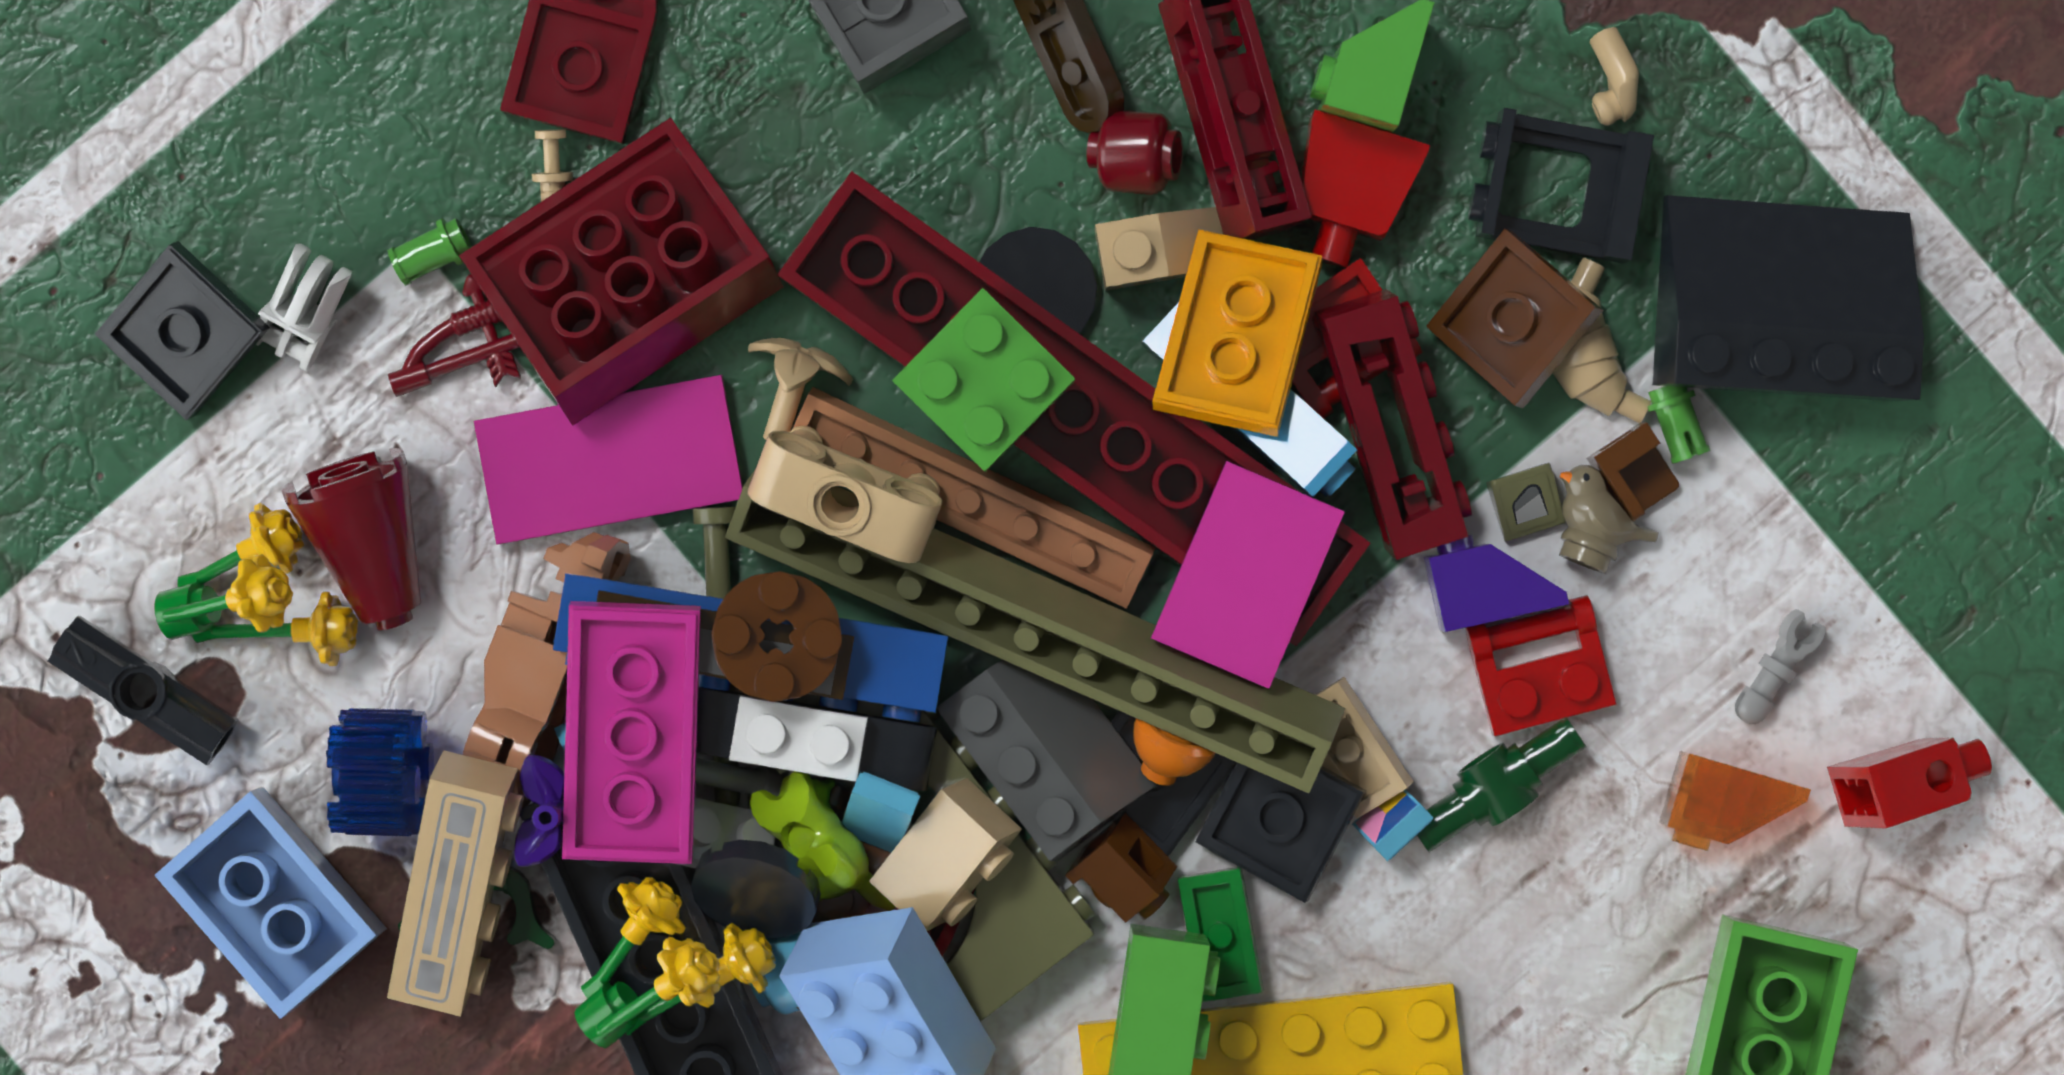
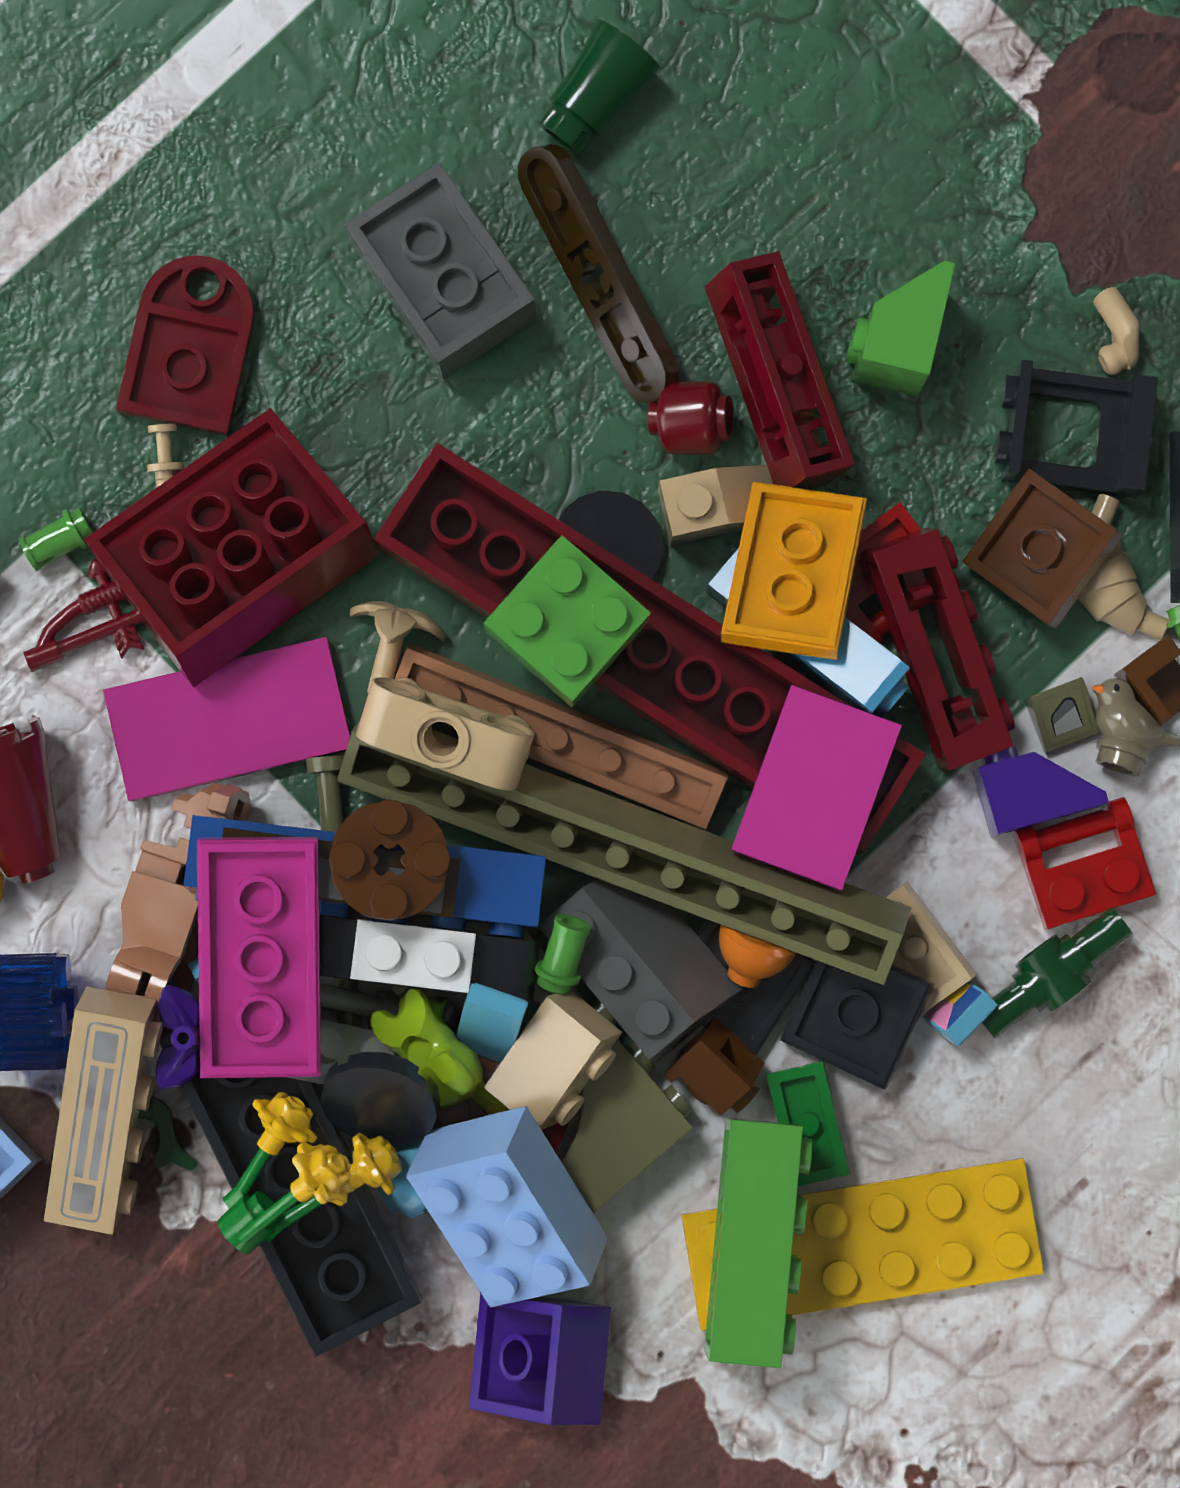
camera: 10 degrees left, 5 degrees down
red torso [1301,109,1430,268] -> none
none -> bright green pin [534,914,591,994]

